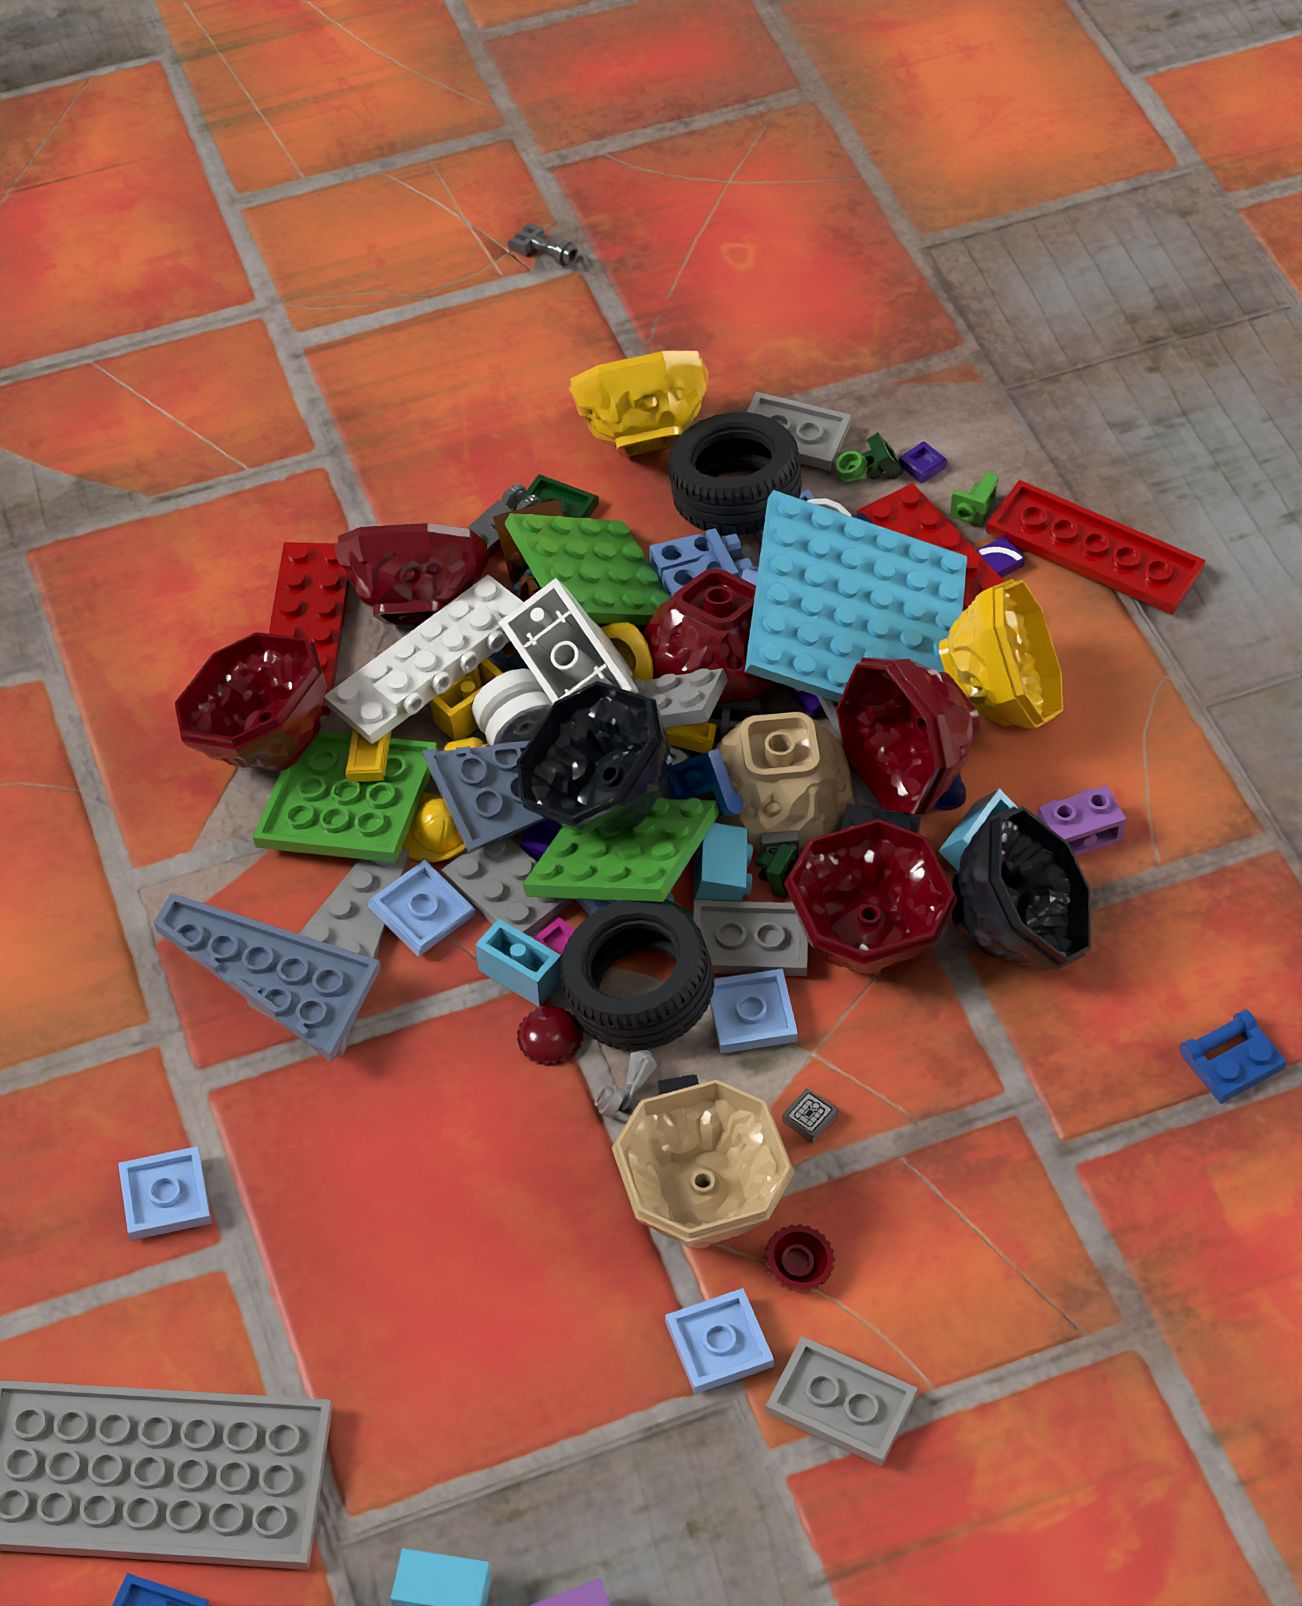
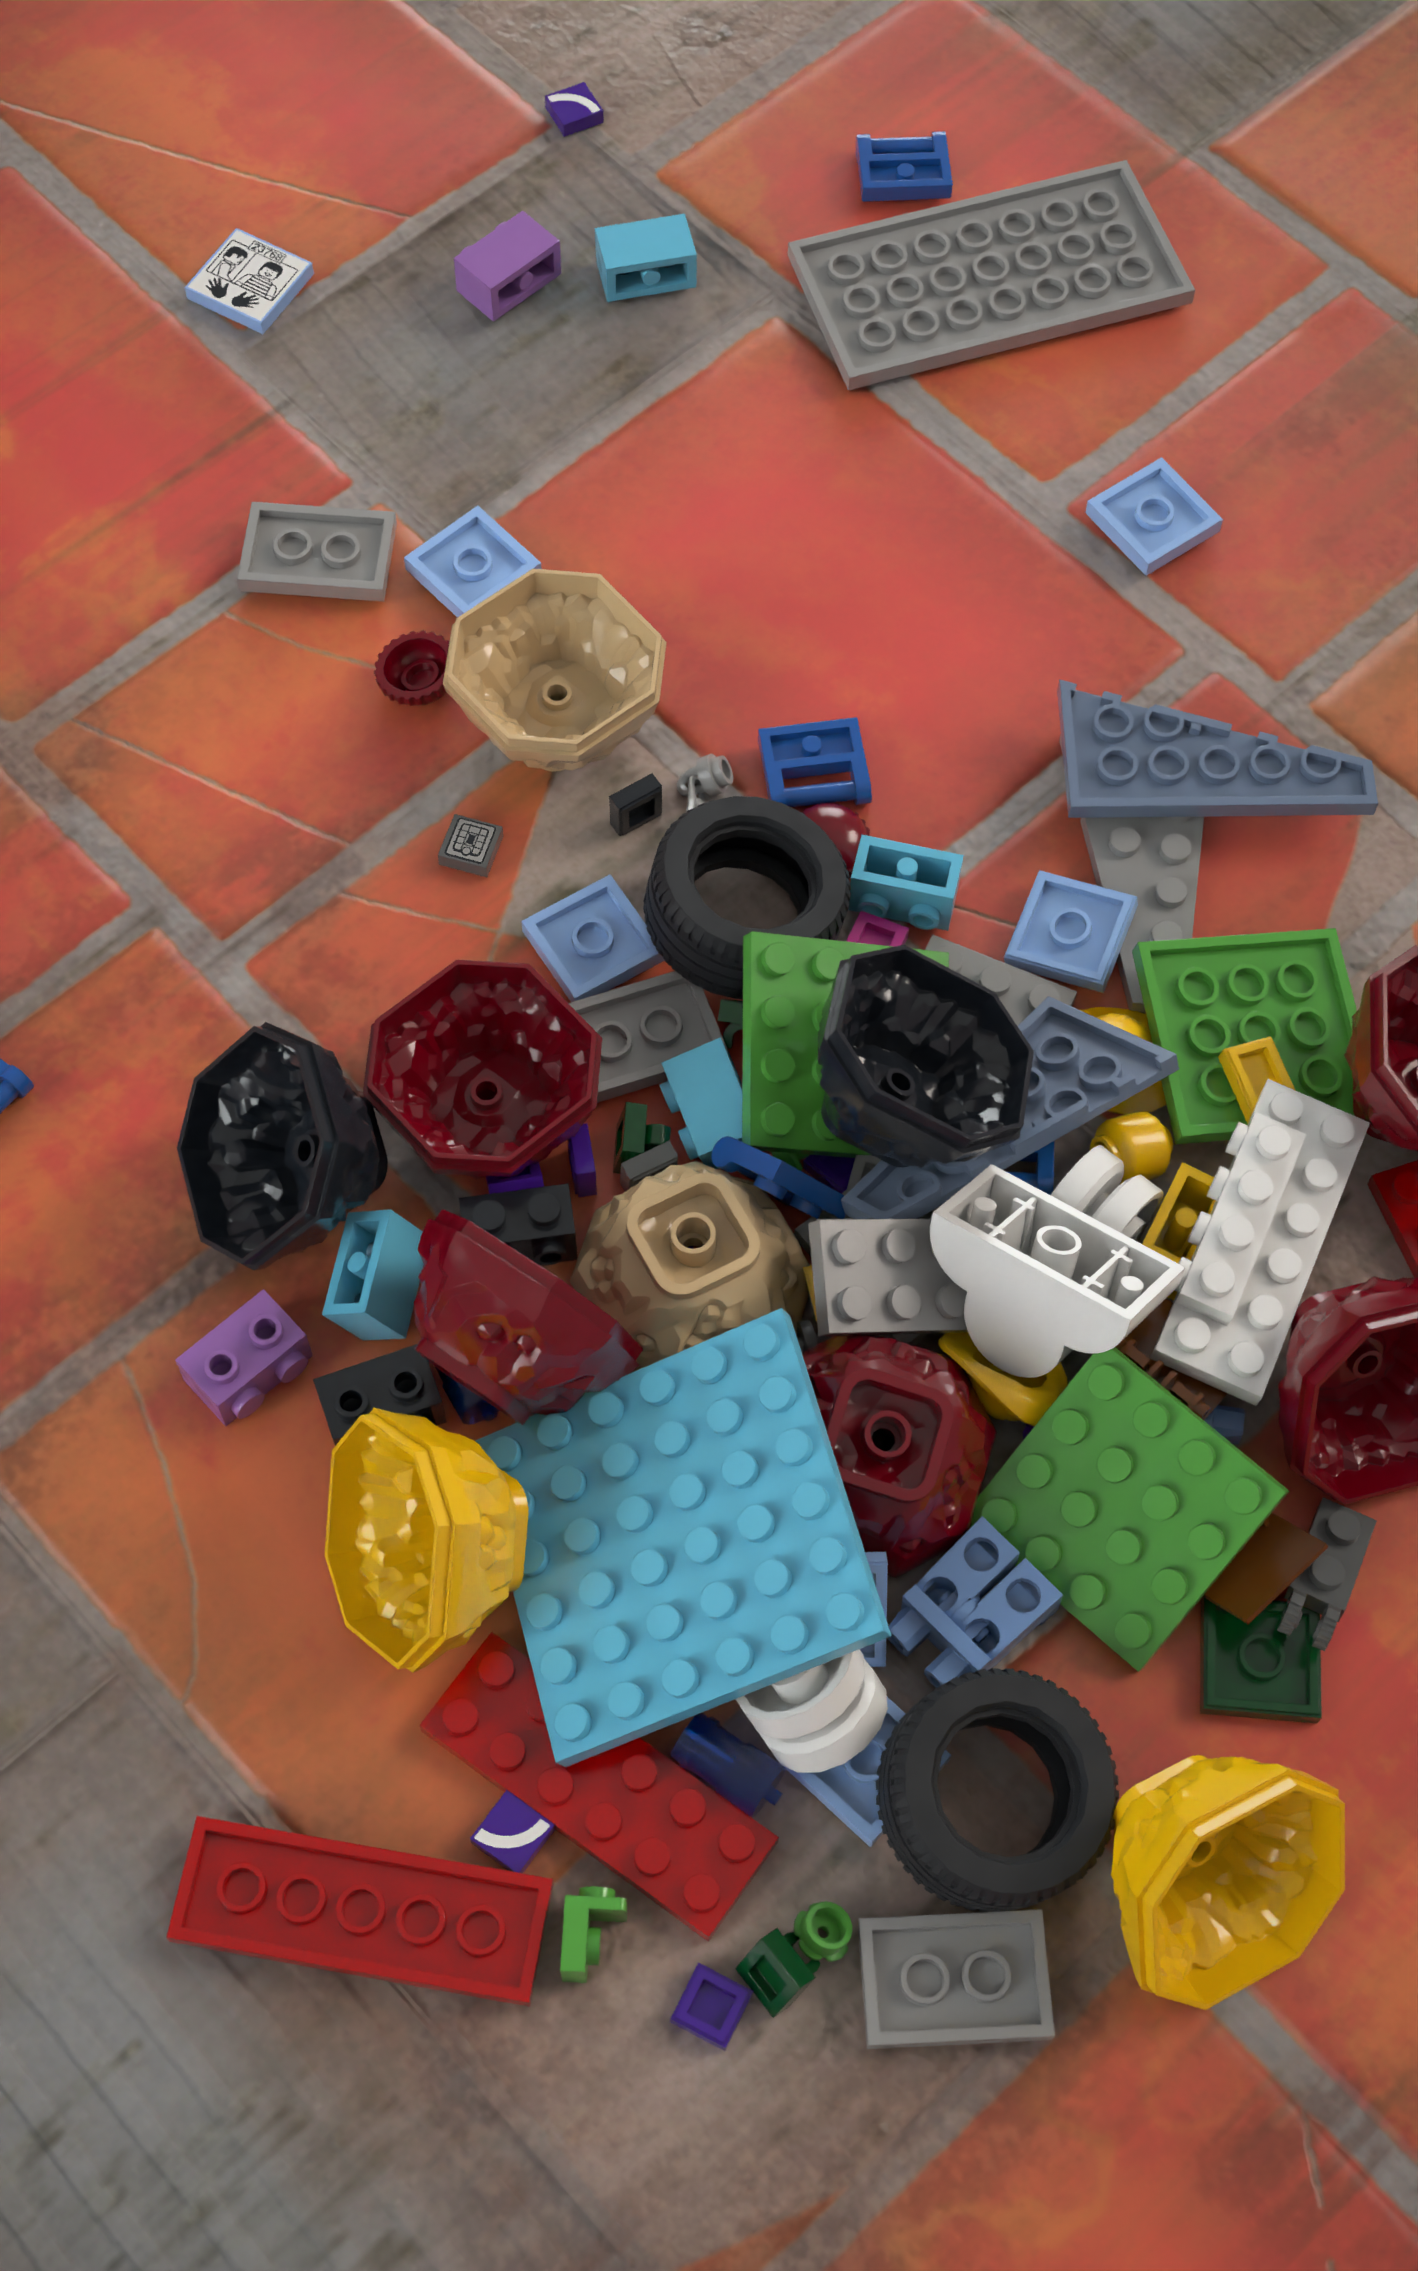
camera: 155 degrees right, 10 degrees up
none -> black brick [313,1344,446,1446]
none -> blue plate [758,717,872,807]

